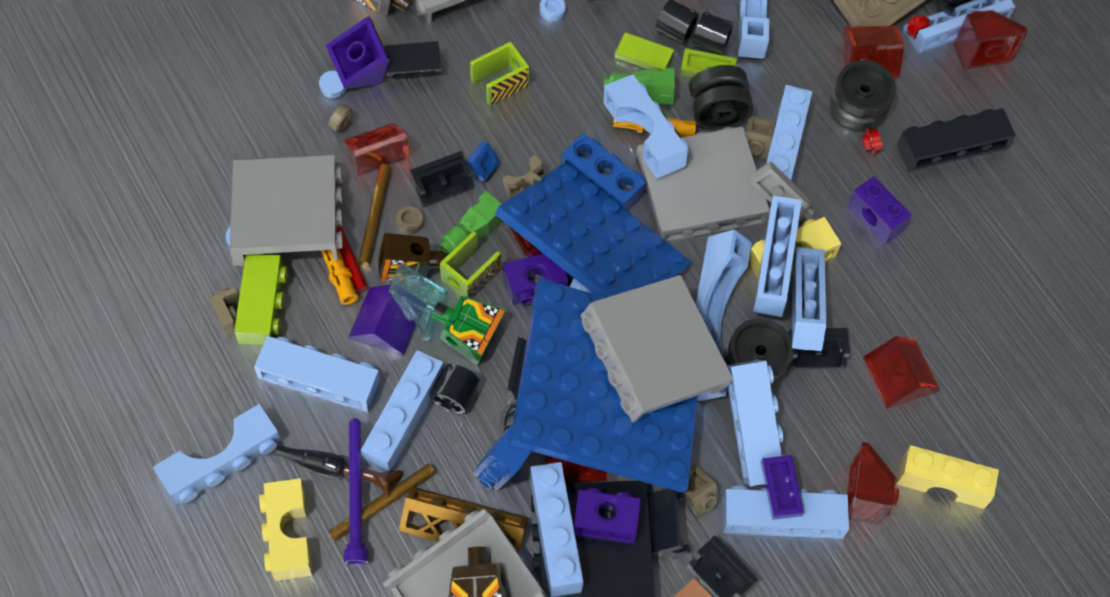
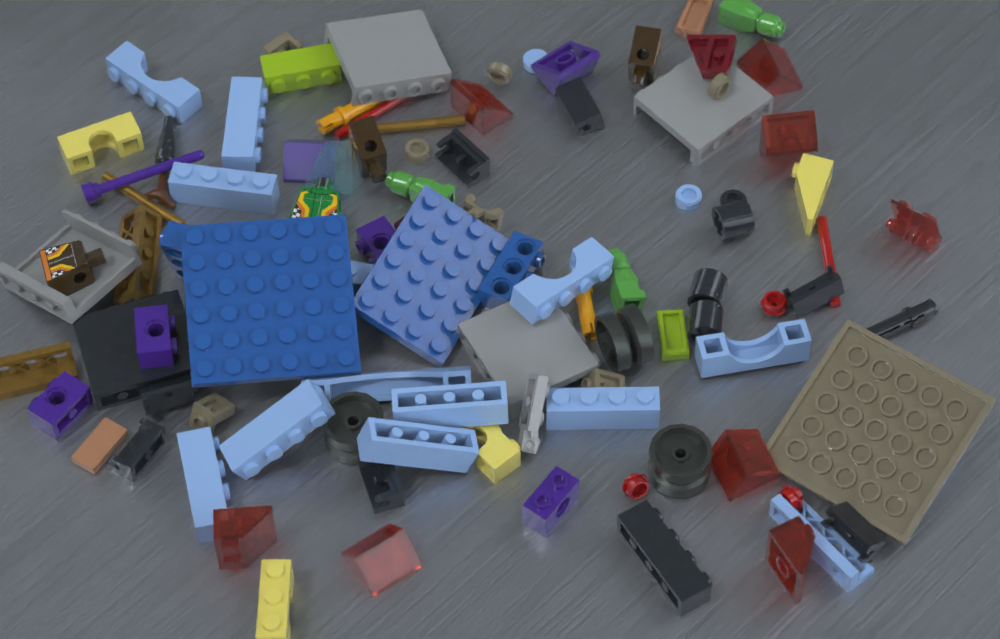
camera: 80 degrees right, 10 degrees down
black piece [430,364,479,414] -> none
lime piece [440,231,502,299] -> none
blue tile [466,141,500,181] -> none
lime piece [470,42,529,106] -> none
light blue brick [530,462,583,597] -> none
light grey panel [580,275,734,423] -> none
lime tile [615,32,674,71] -> none
dark purple plate [761,455,804,520] -> none

